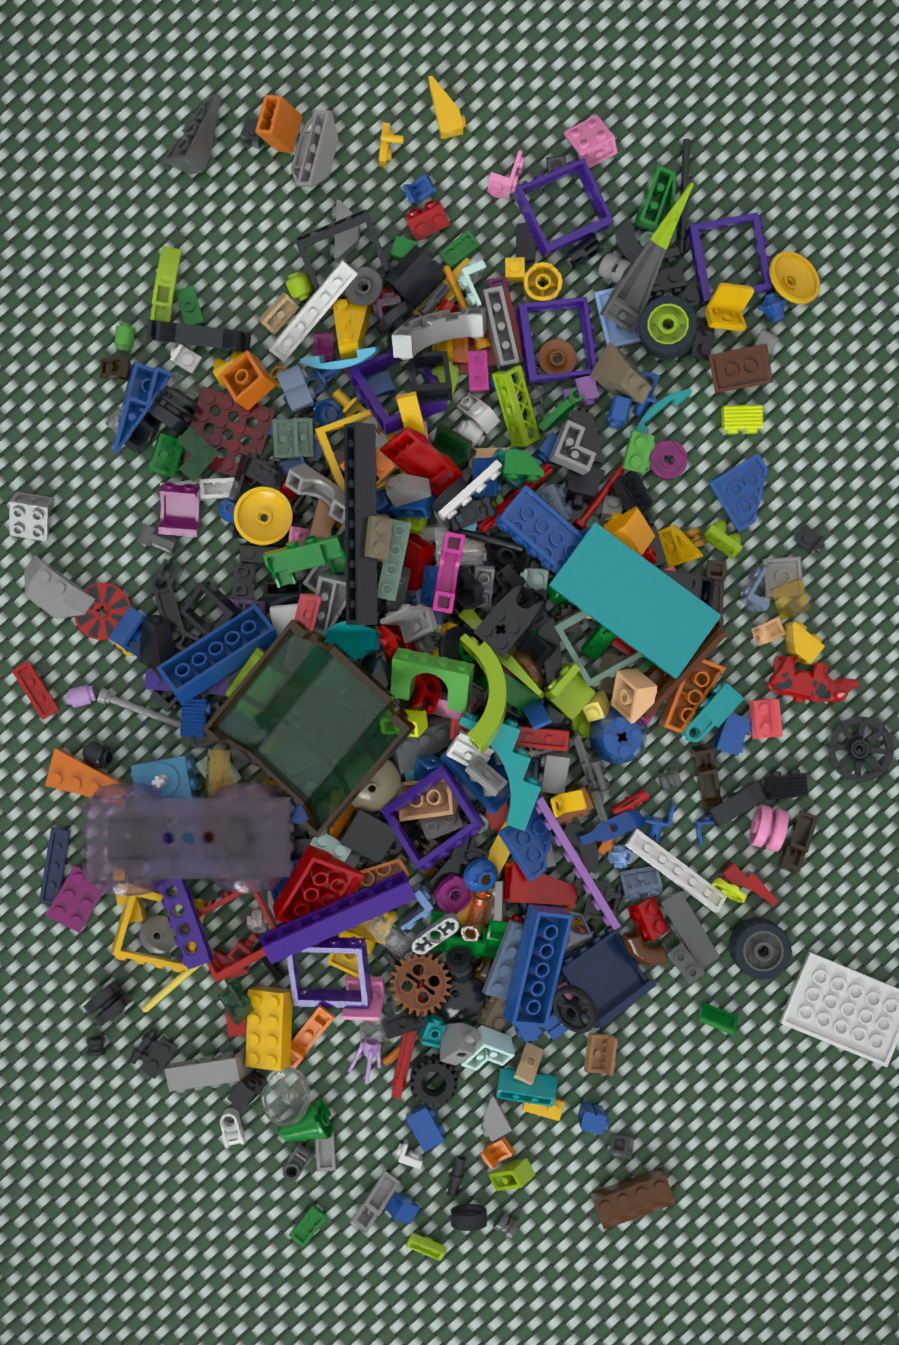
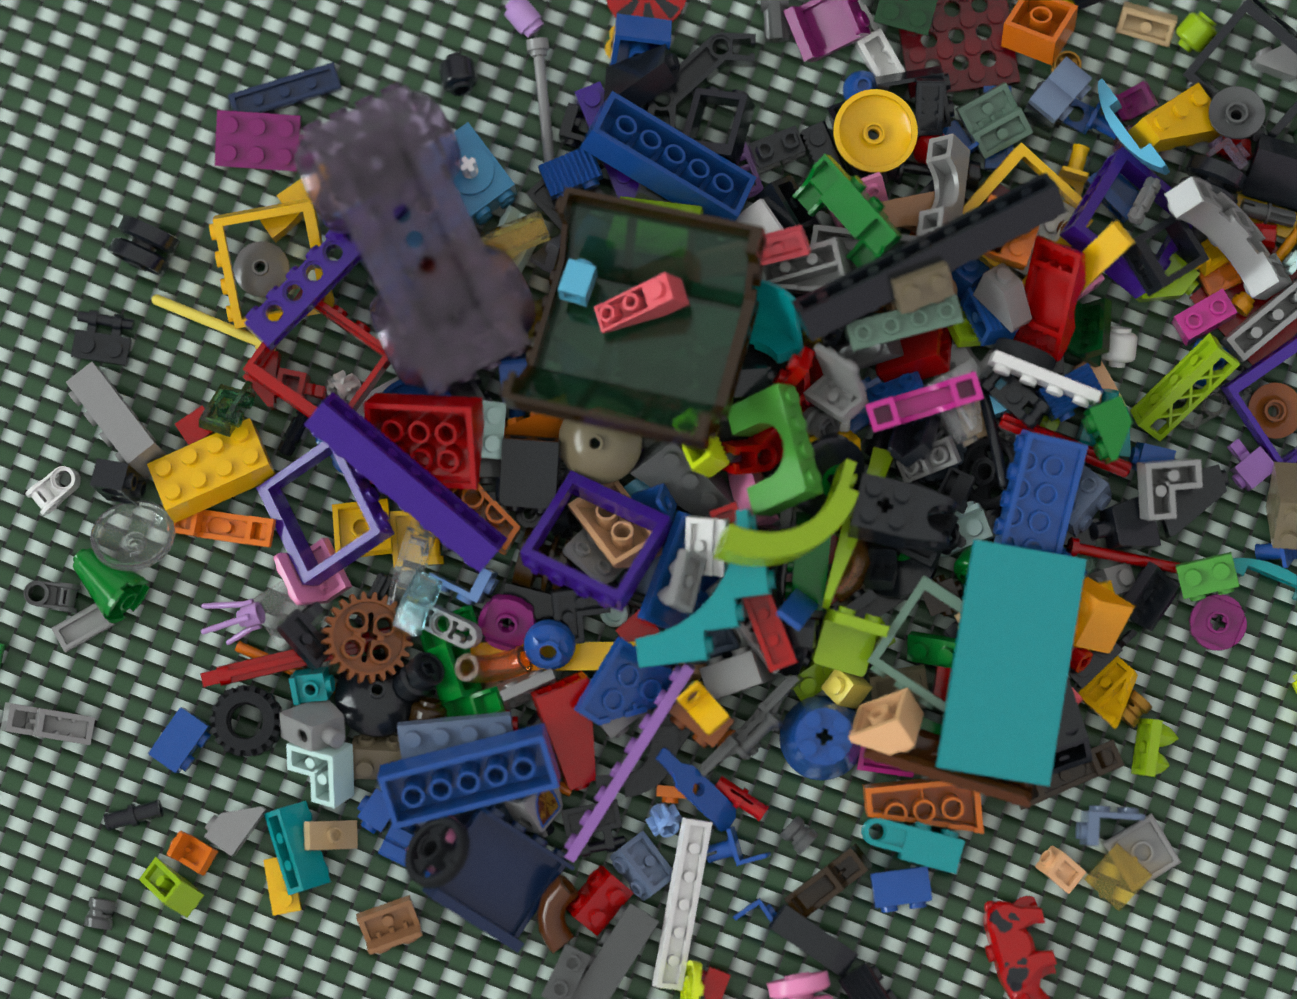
camera: 70 degrees right, 5 degrees down
orange wedge [45,747,130,805] -> none
black wheel [86,1036,106,1056] -> none
white plate [269,260,358,362] -> none
blue hair [313,399,343,426] -> none
blue brick [385,1192,420,1224] -> none
white bracket [396,1139,423,1169] -> none
lime plate [405,1233,447,1261] -> none
black tyre [451,1204,487,1231] -> none
white slope [456,392,500,434] -> none
green plate [538,387,585,432] -> none
blue brick [577,1101,609,1135] -> none
blue brick [605,395,632,430] -> none
blue plate [708,453,768,533] -> none
coral bracket [749,698,783,739] -> none
yellow slope [784,621,825,664] -> none
black bracket [793,525,826,554] -> none
none -> clear light blue slope [392,570,443,637]
none -> medium azure brick [558,258,597,307]
none -> coral slope [594,272,689,333]
none -> light grey axle [1127,176,1161,225]

